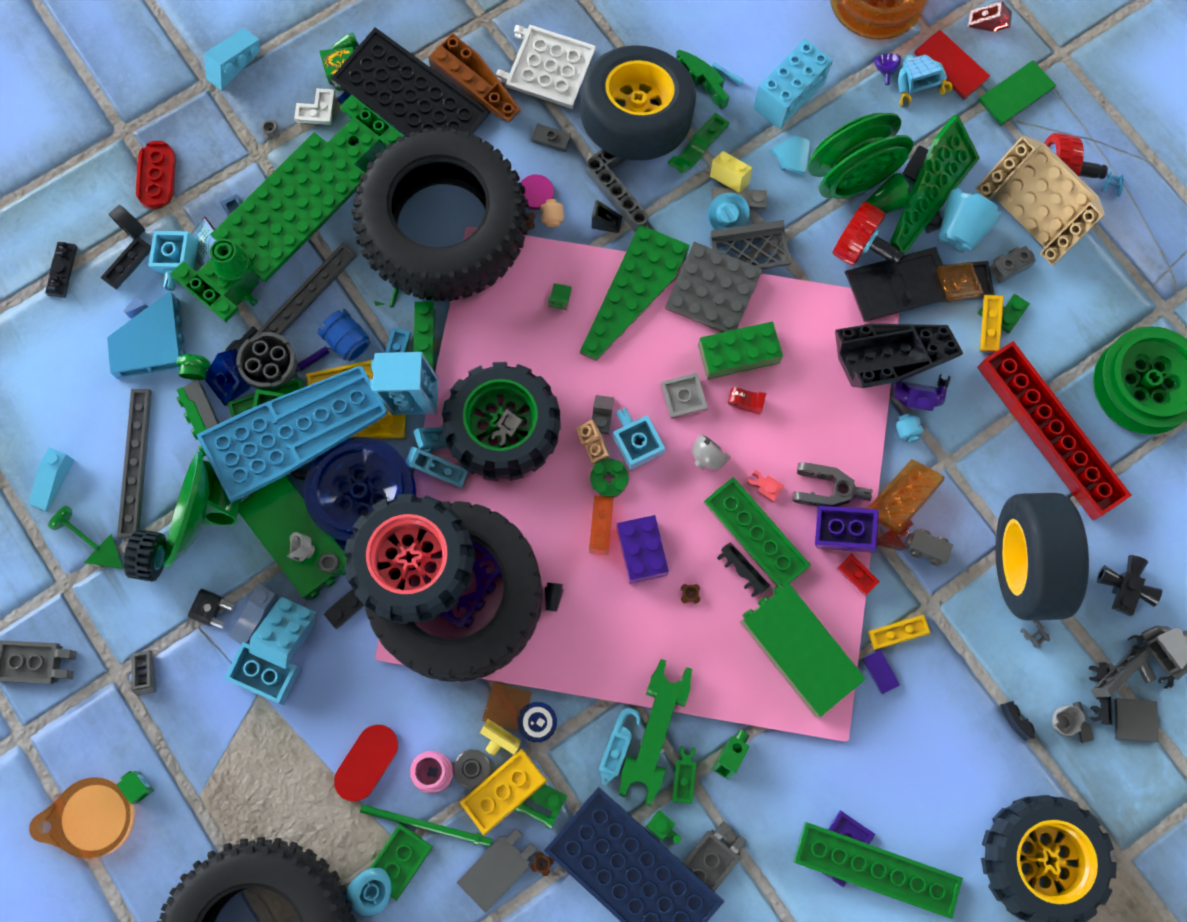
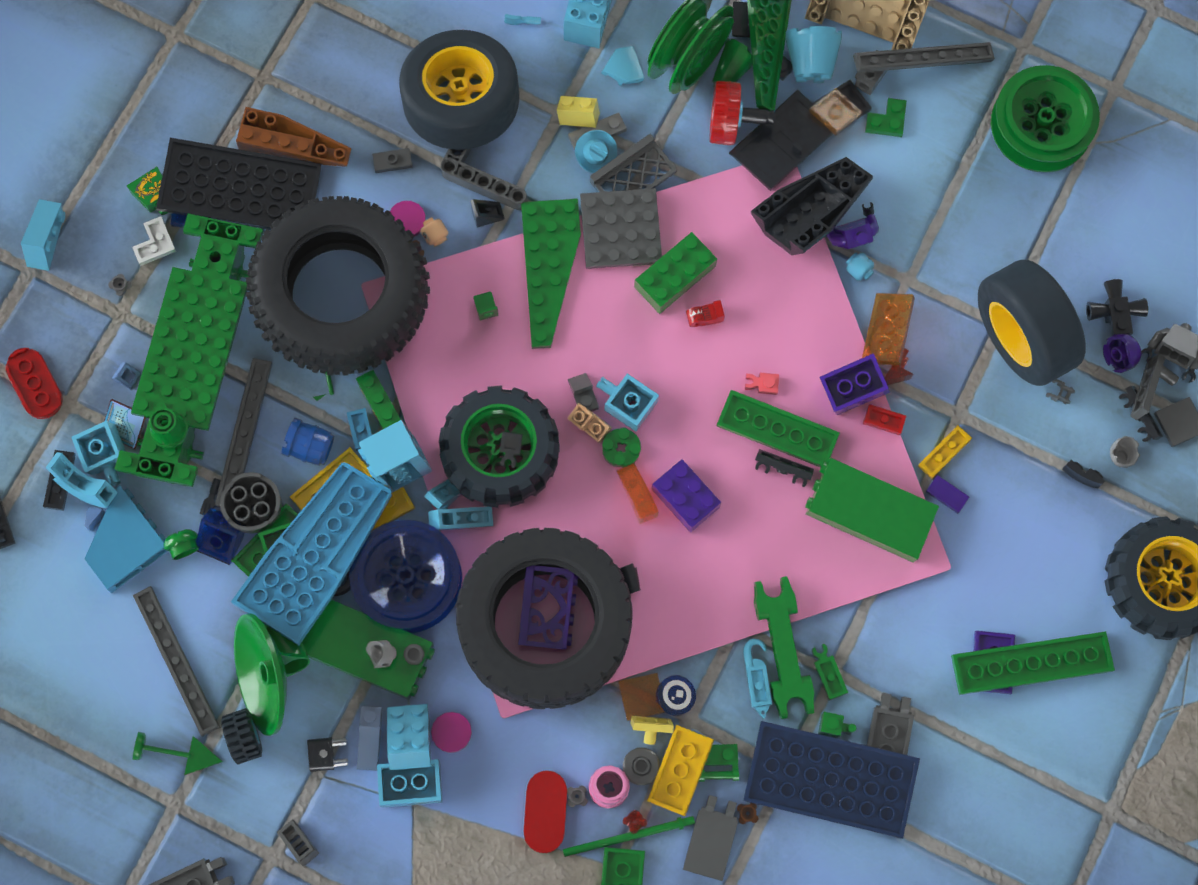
camera: 30 degrees left, 0 degrees up
medium azure slope [28,447,75,511] -> none
black tyre [109,205,145,239] -> none
piece [177,380,219,457] -> none
dark purple piece [296,346,331,371] -> none
black plate [323,589,365,630] -> none
green cone [332,32,359,50] -> none
black wheel [344,494,475,624] -> none
white plate [496,25,596,109] -> none
light grey plate [660,373,708,419] -> none
green piece [667,113,730,174] -> none
green slope [676,50,729,110] -> none
reddish brown plate [681,584,700,604] -> none
light grey cylinder [692,433,731,470] -> none
green torso [711,730,750,780] -> none
dark grey piece [792,462,873,507] -> none
dark grey brick [905,529,953,566] -> none
red brick [977,341,1132,521] -> none
yellow tile [979,295,1004,352] -> none
dark grey piece [1073,701,1094,743] -> none
none -> medium azure arch [46,452,118,508]
none -> dark pink tile [431,712,472,753]
none -> flat silver plate [567,786,588,807]
none -> clear red plate [623,810,647,834]
none -> dark grey tile [853,42,995,73]
none -> dark purple cylinder [1103,334,1142,373]

